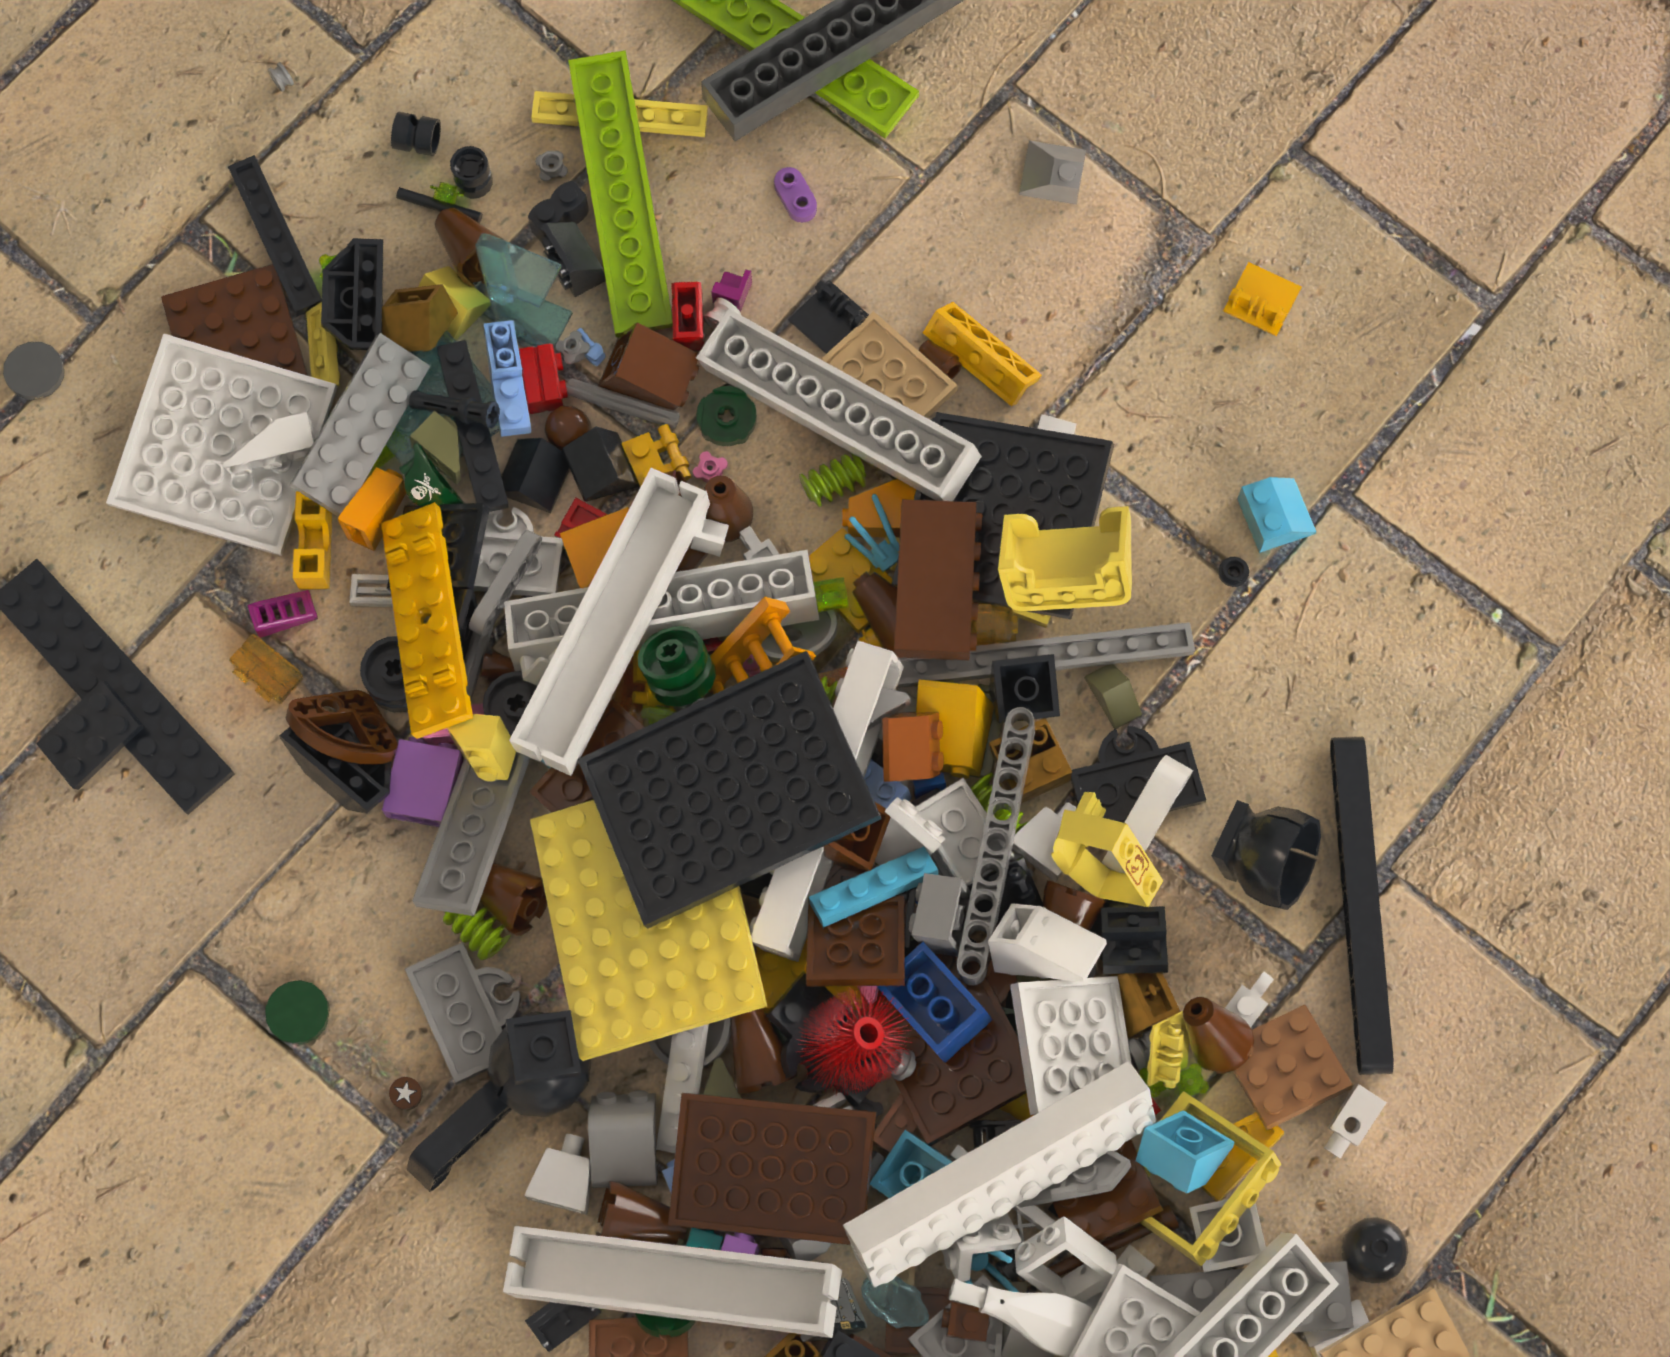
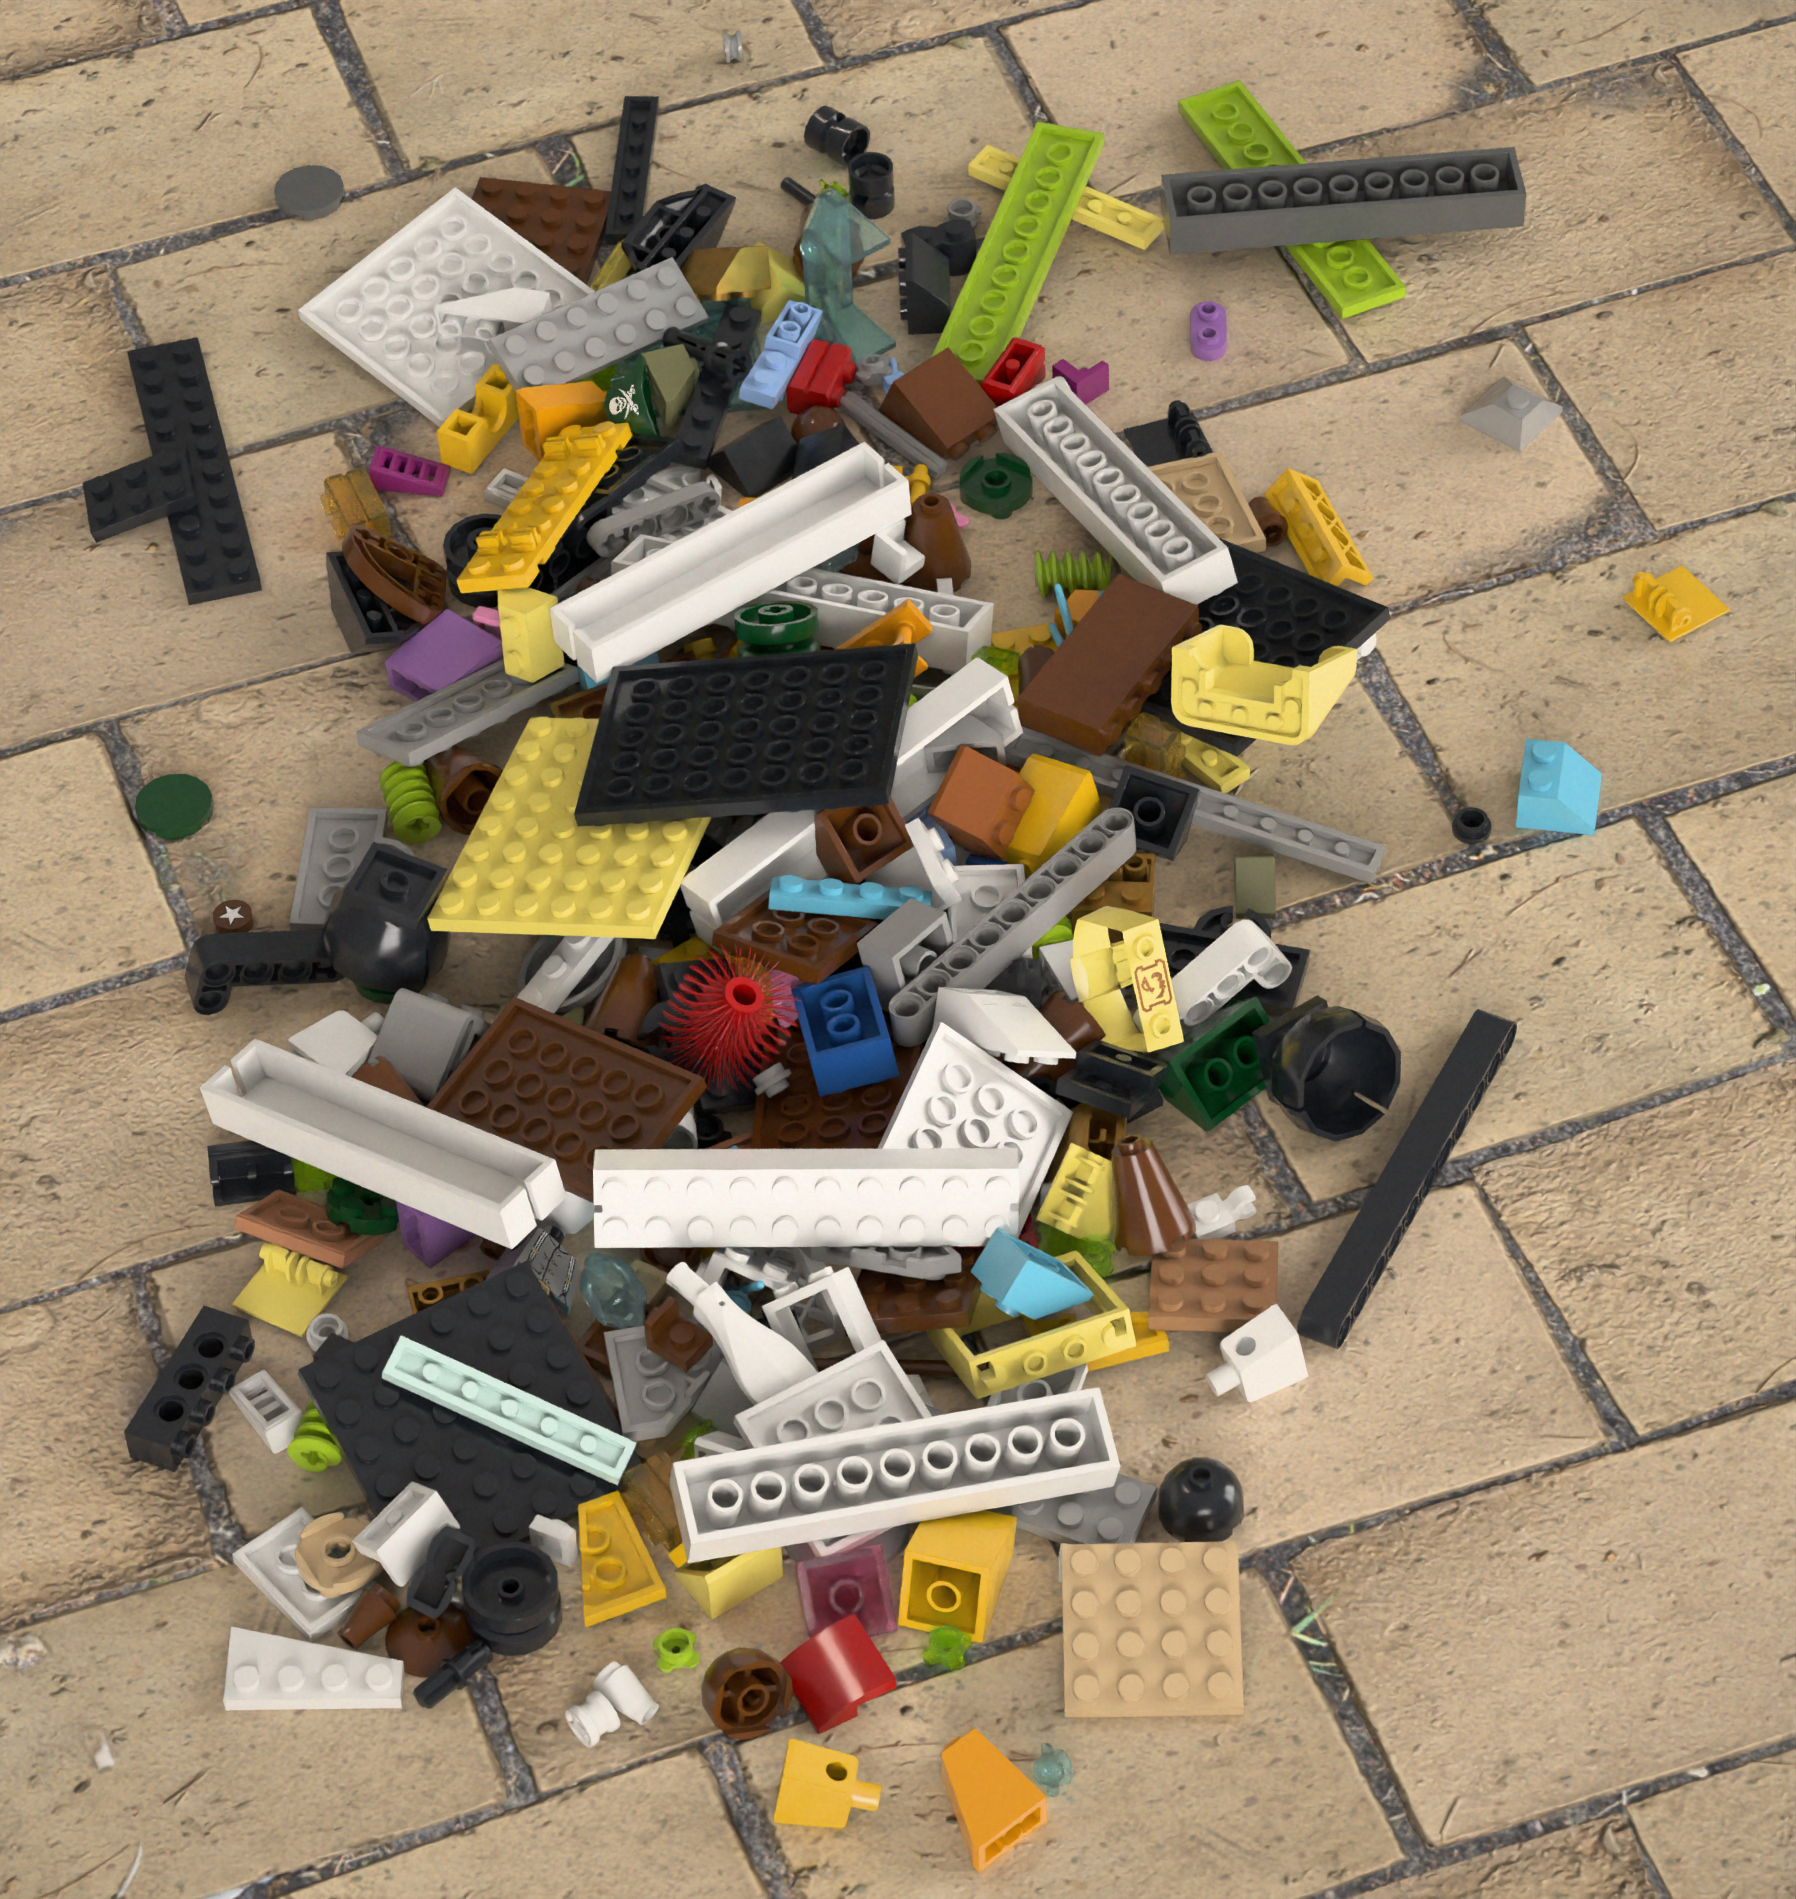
camera: 30 degrees right, 25 degrees down
none -> dark green slope [1153,997,1271,1131]

